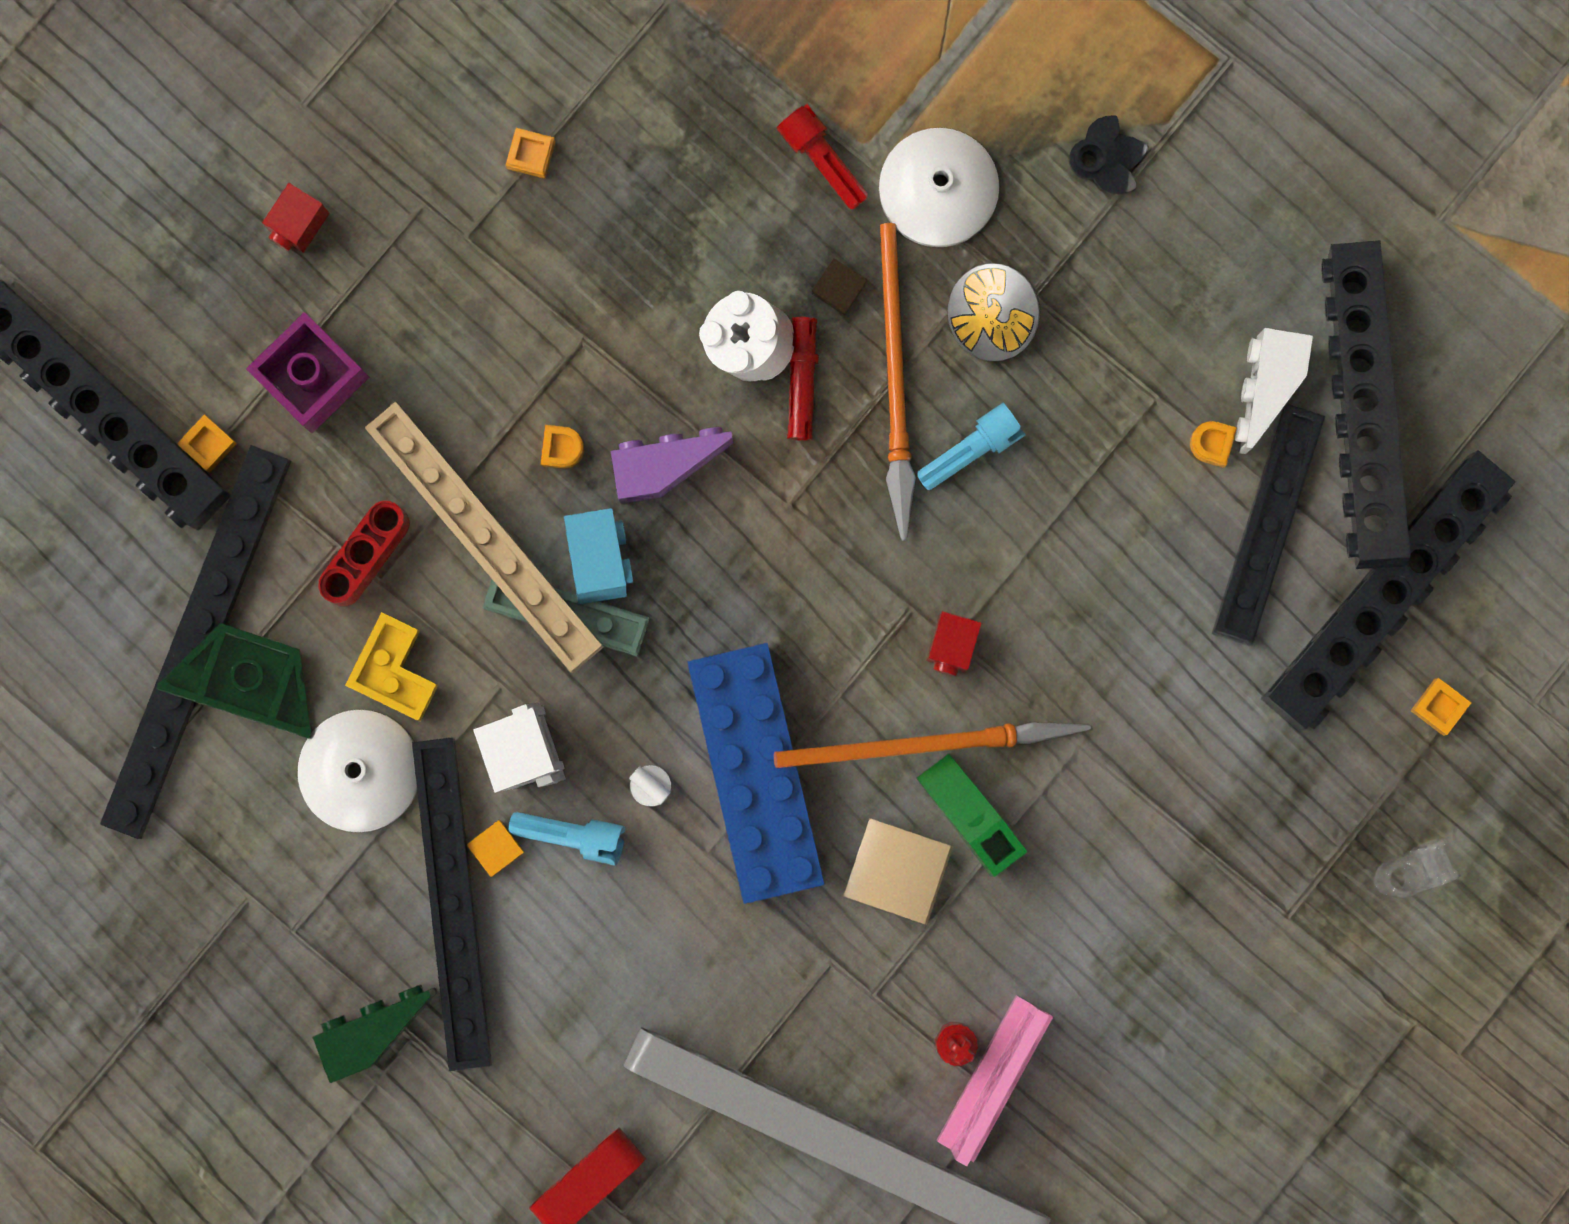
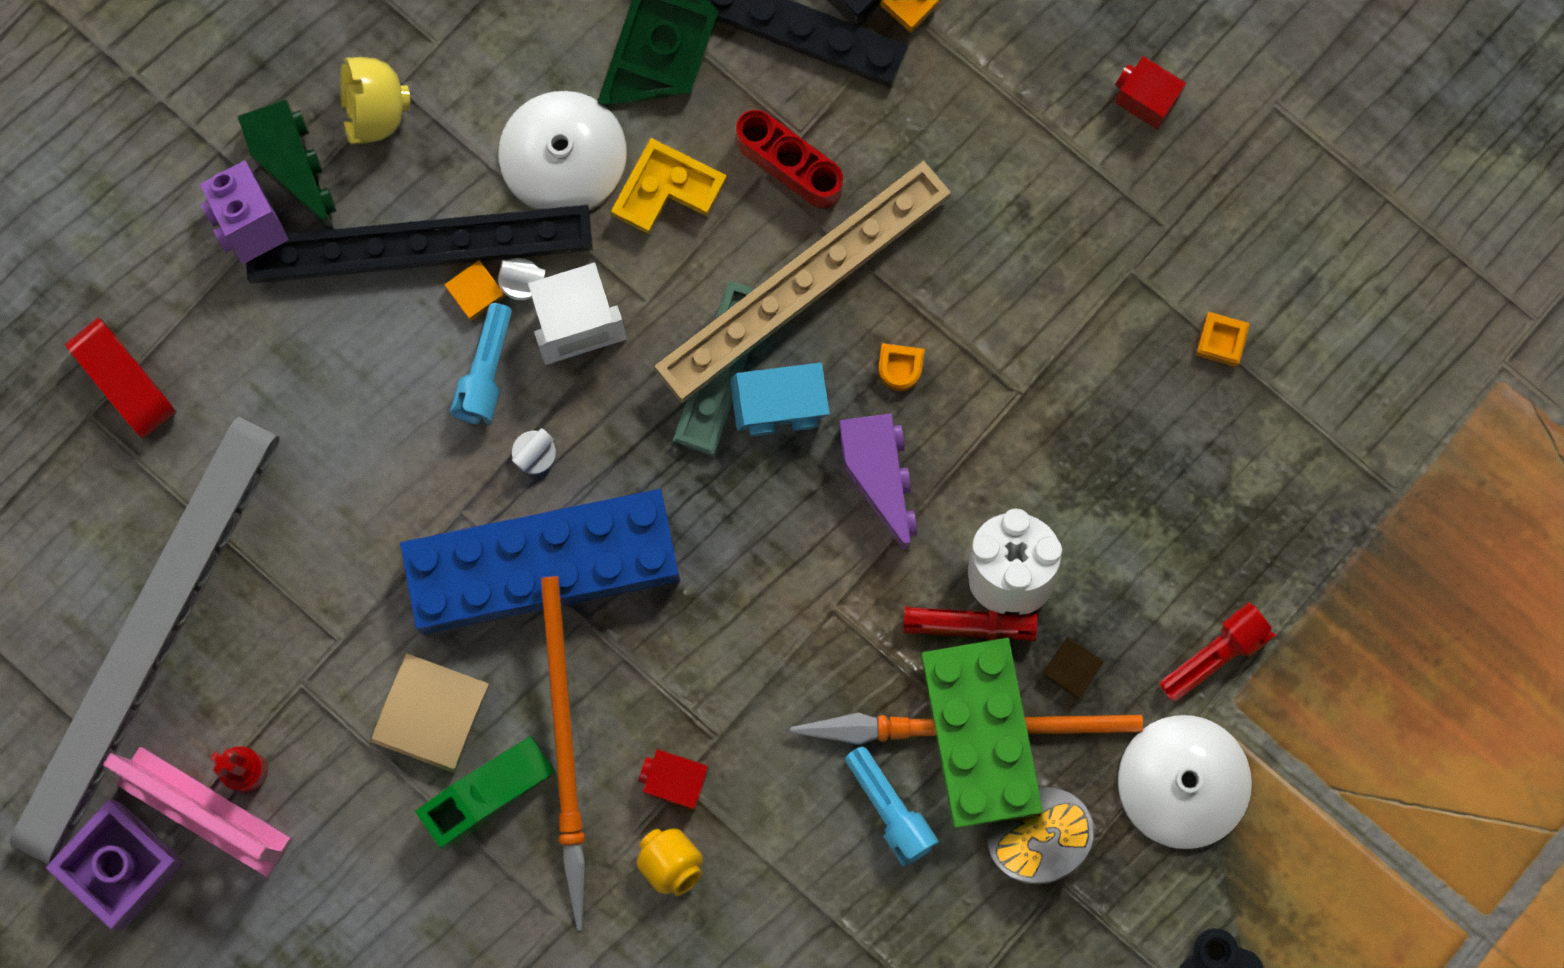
camera: 90 degrees right, 5 degrees down
magenta brick [246,312,370,433] -> none
none -> medium lavender brick [46,800,185,930]
none -> medium lavender brick [199,160,289,264]
none -> light yellow cylinder [340,57,410,144]
none -> white plate [498,258,545,300]
none -> yellow head [637,828,703,896]
none -> bright green plate [921,638,1043,829]

